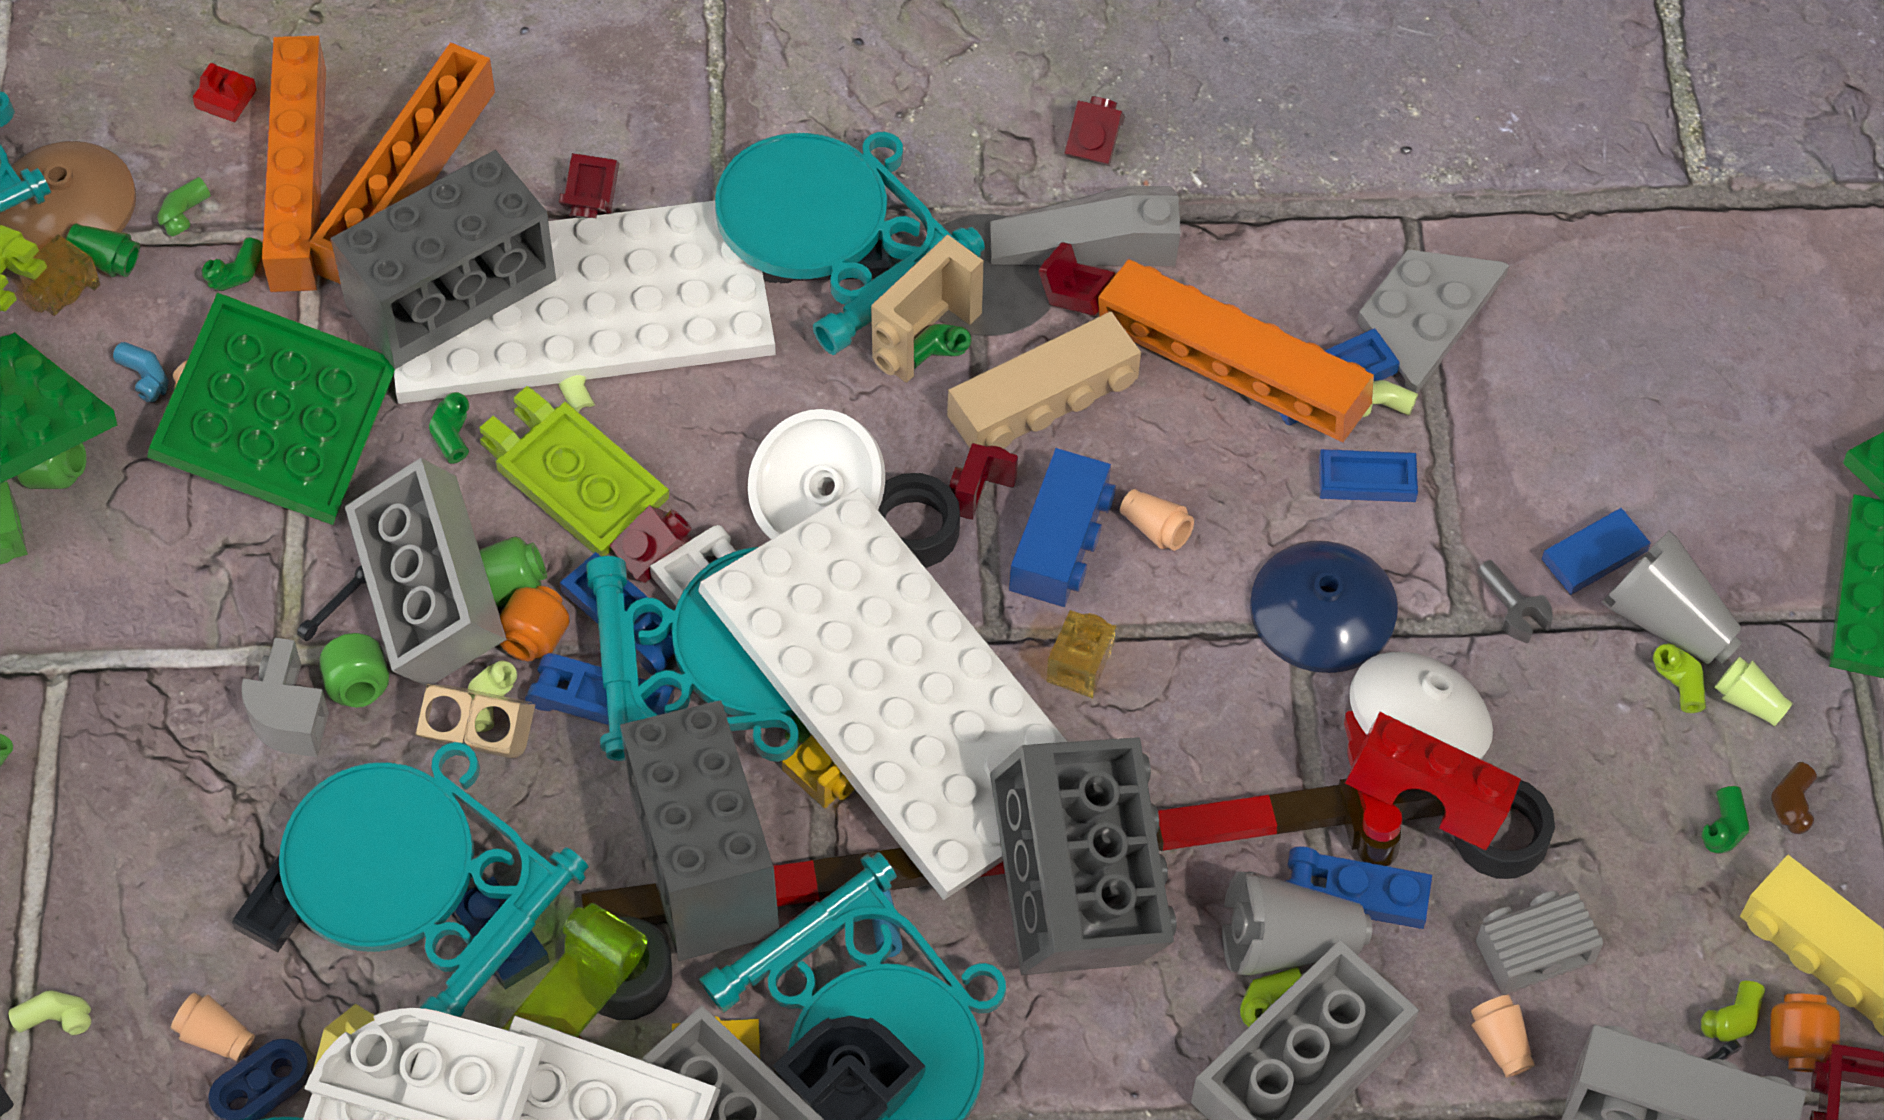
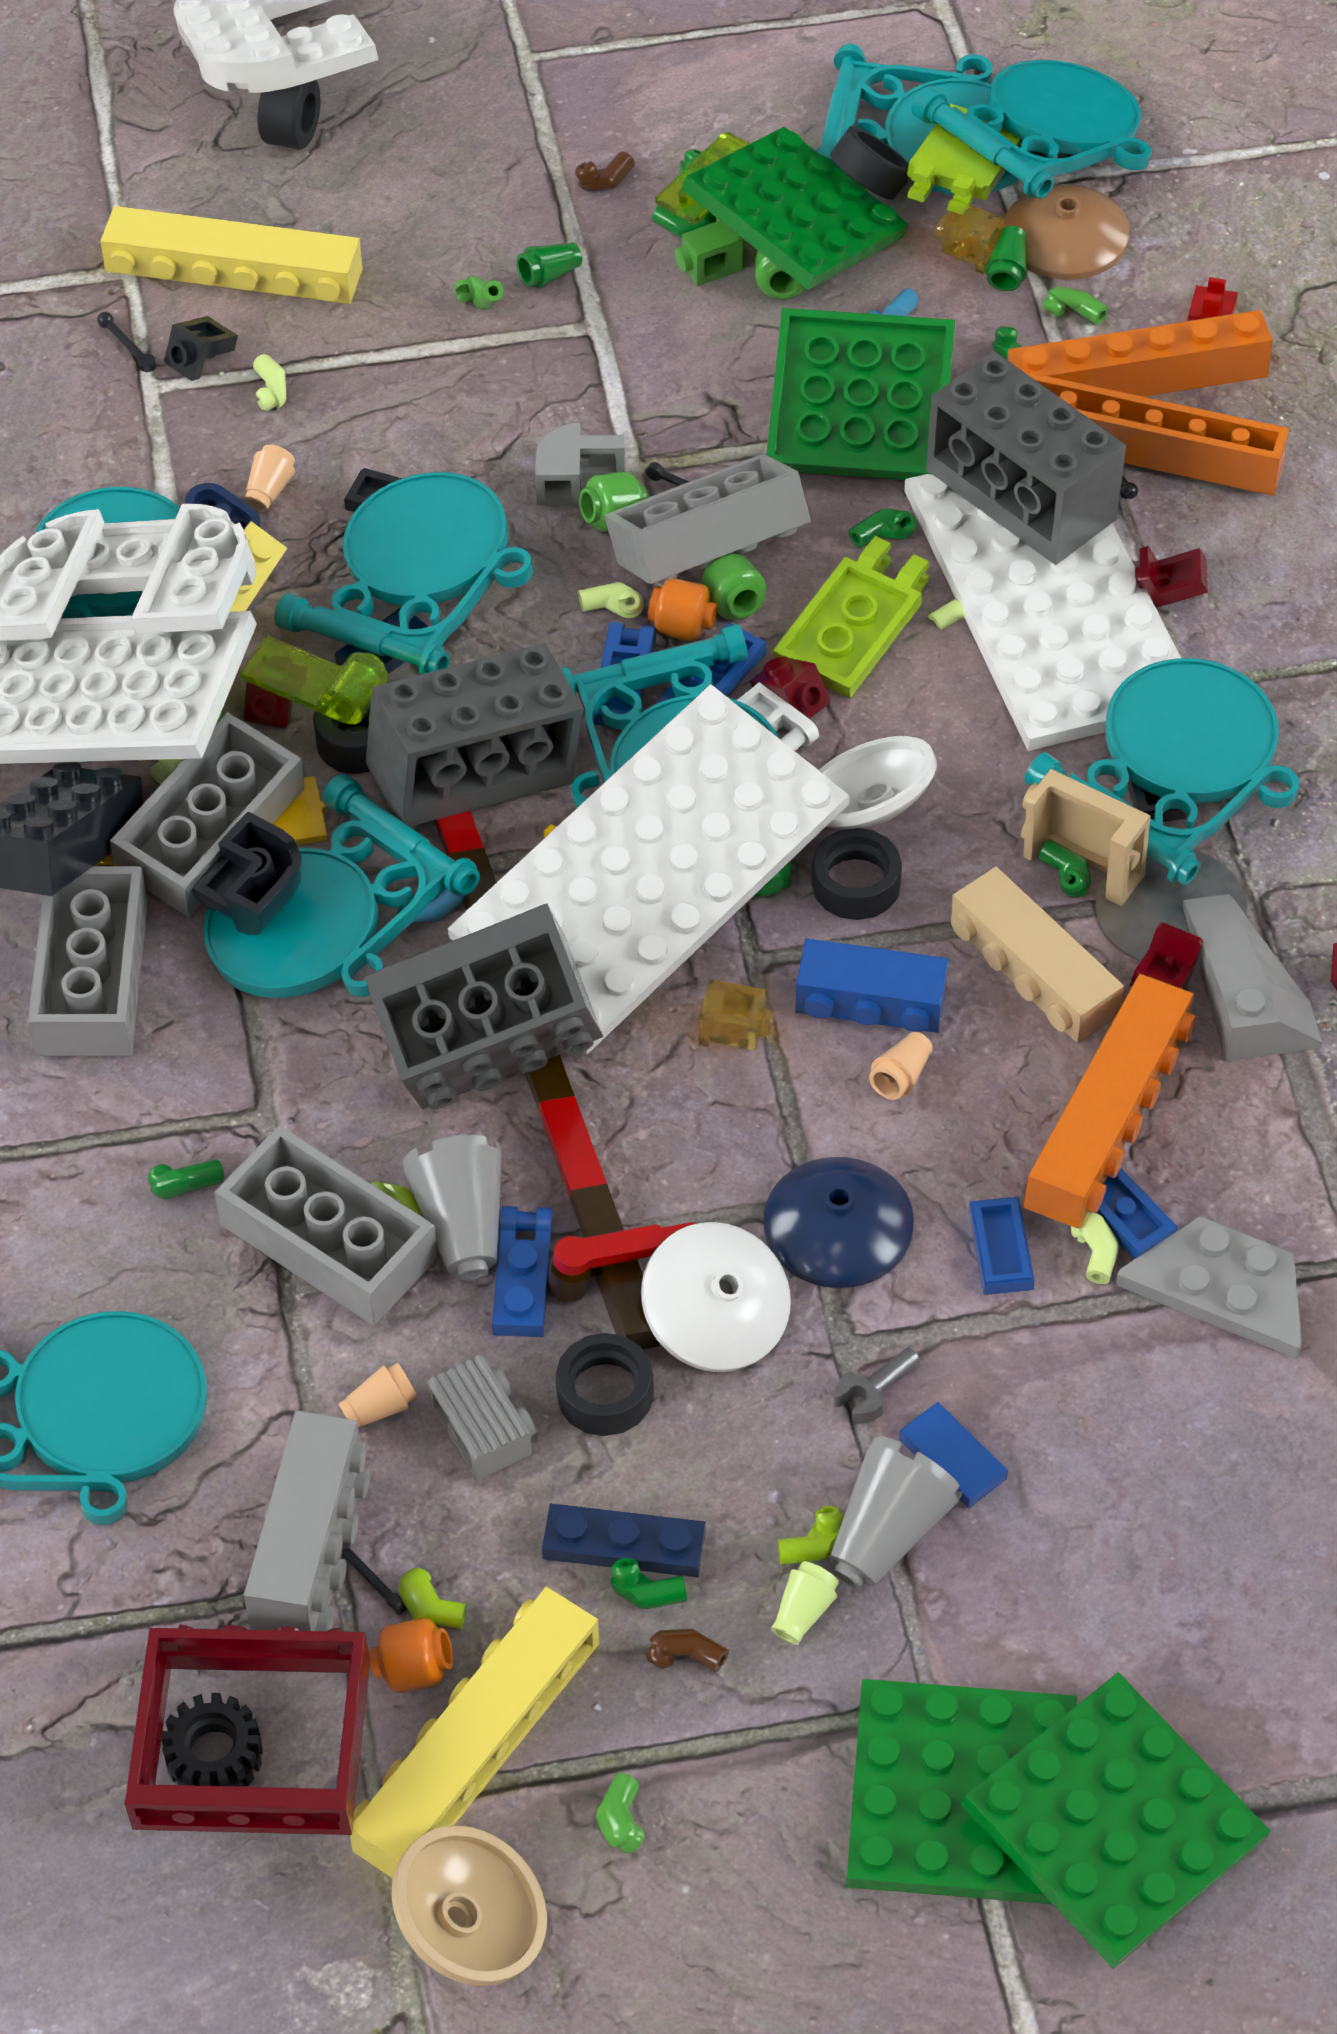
camera: 85 degrees right, 5 degrees down
tan piece [416,684,535,758] -> none
dark red bracket [949,443,1018,520] -> none
red arch [1345,711,1521,851] -> none
none -> dark blue plate [542,1503,706,1578]

